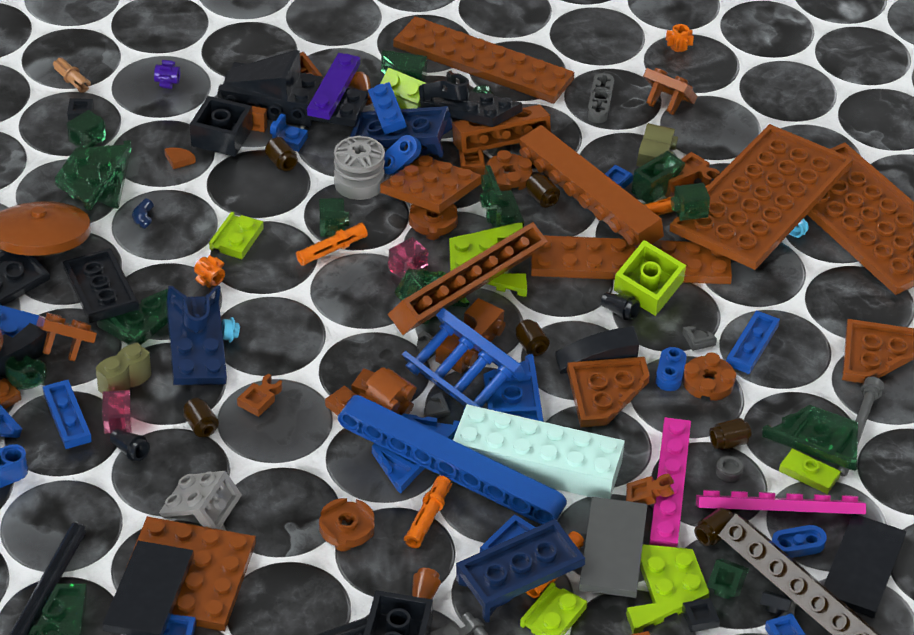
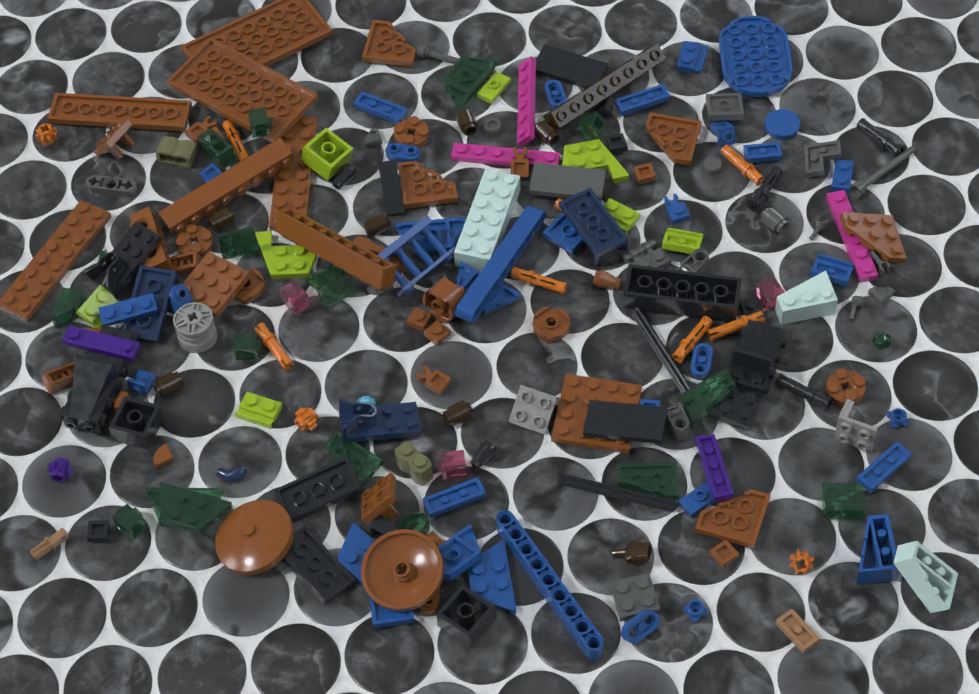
camera: 85 degrees left, 10 degrees up
none -> dark orange plate [47,93,192,132]

